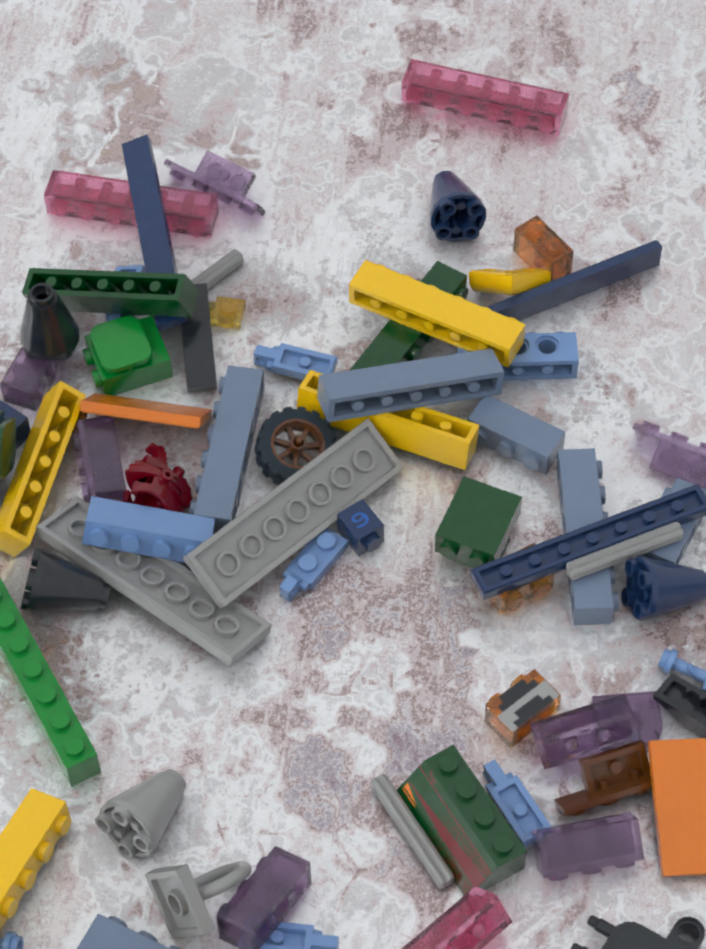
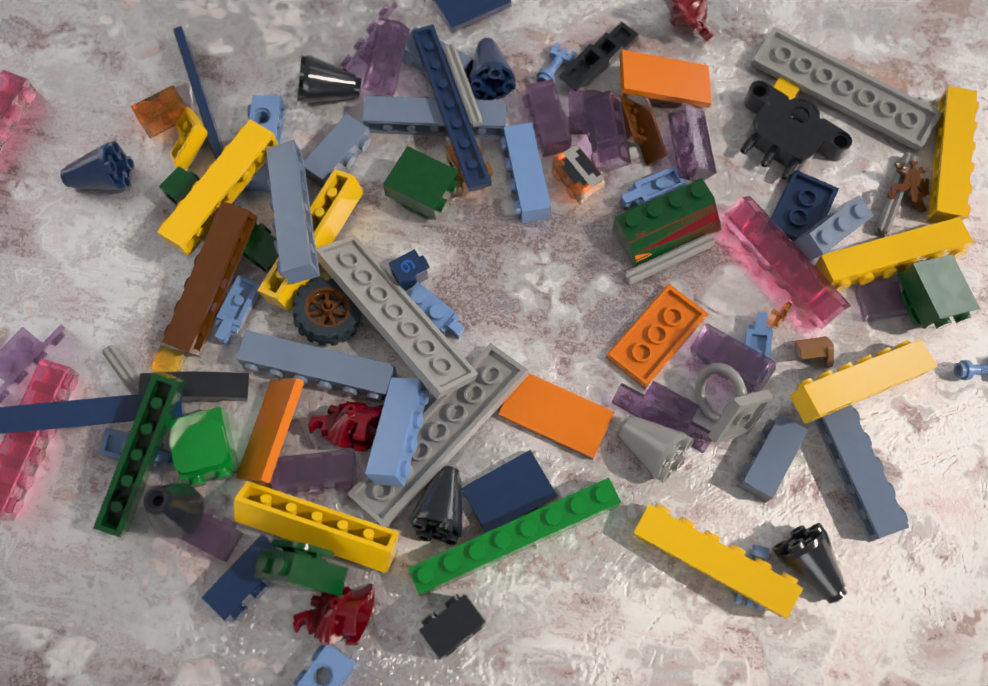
camera: 85 degrees left, 15 degrees up
none -> reddish brown brick [162,201,258,356]
none -> black cone [297,55,361,104]
none -> clear purple brick [362,17,410,97]
none -> dark blue tile [462,450,557,533]
none -> orange tile [498,373,615,460]
none -> medium blue brick [500,122,551,223]
none -> clear purple brick [522,79,572,157]
none -> orange tile [605,284,708,389]
none -> clear purple bracket [612,381,712,453]

